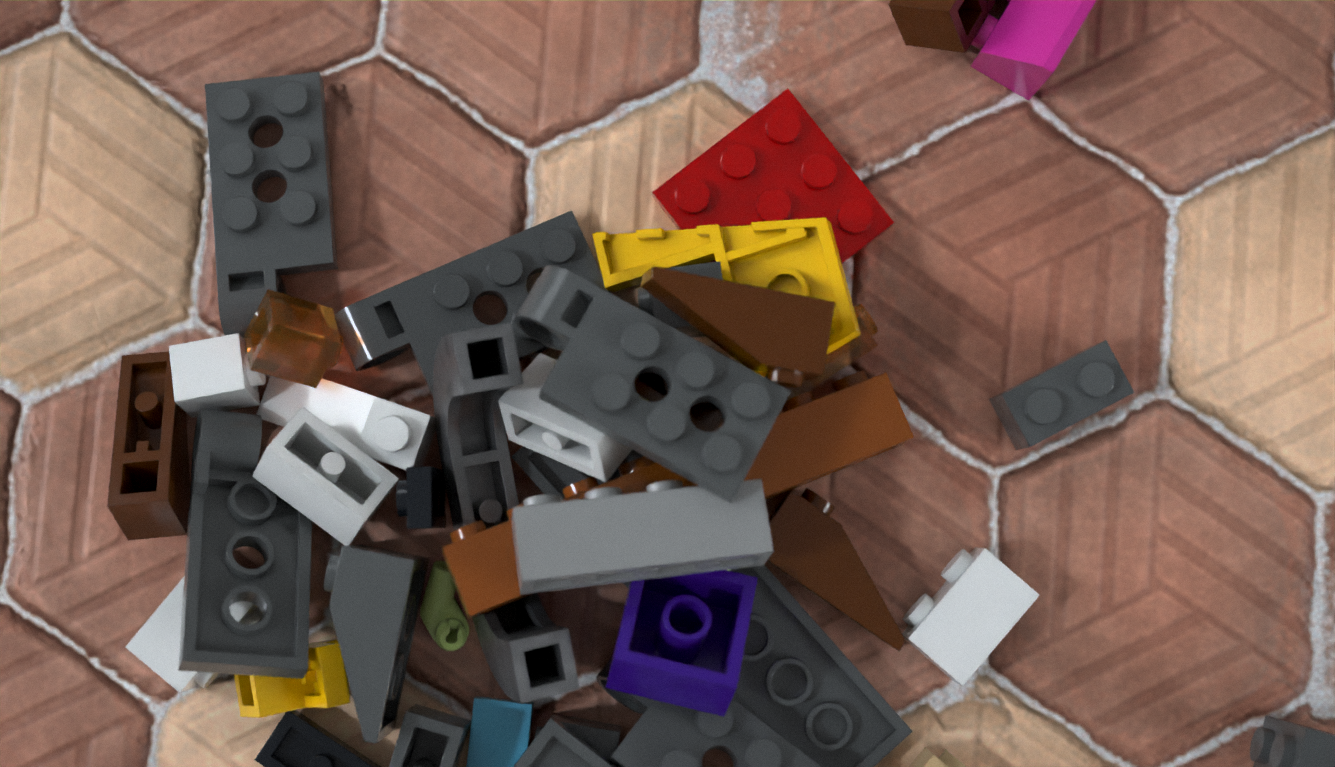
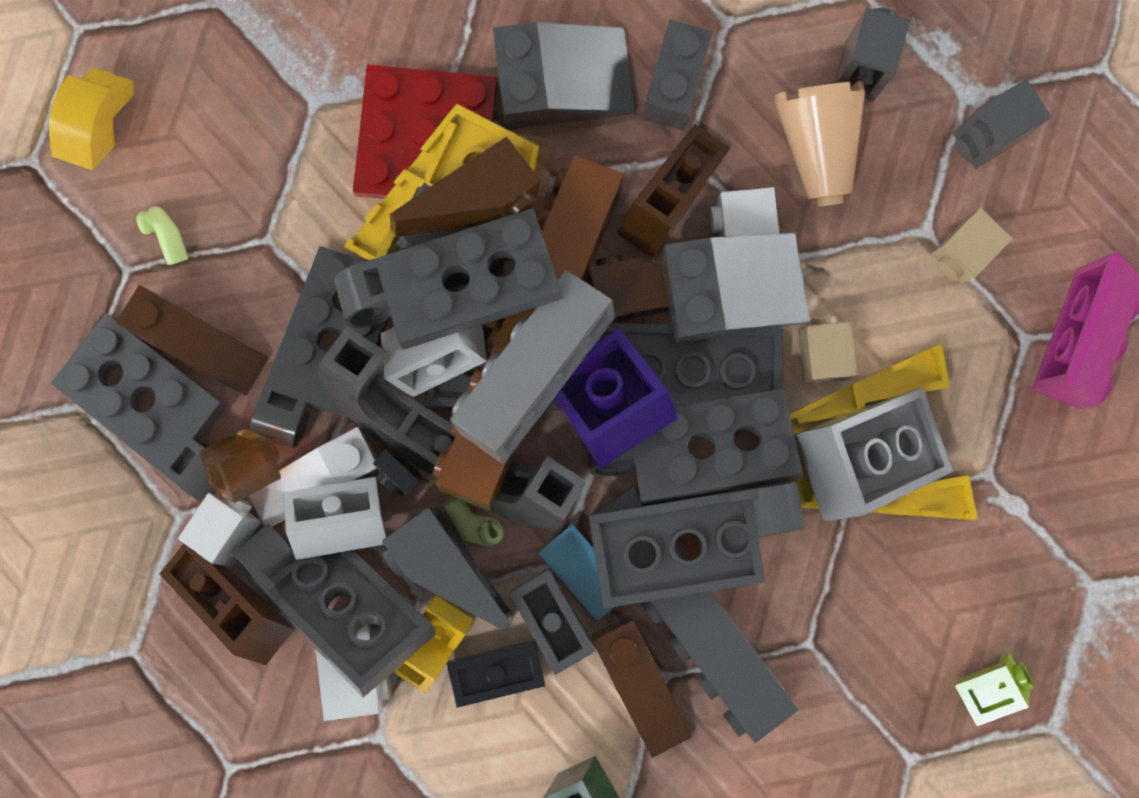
camera: 45 degrees left, 0 degrees up
none -> reddish brown slope [115,285,268,395]
none -> yellowish green arm [136,206,189,265]
none -> dark grey slope [493,22,635,130]
none -> reddish brown slope [617,124,730,258]
none -> slope [660,233,810,343]
none -> light nougat cone [774,81,865,207]
none -> dark grey brick [835,8,910,101]

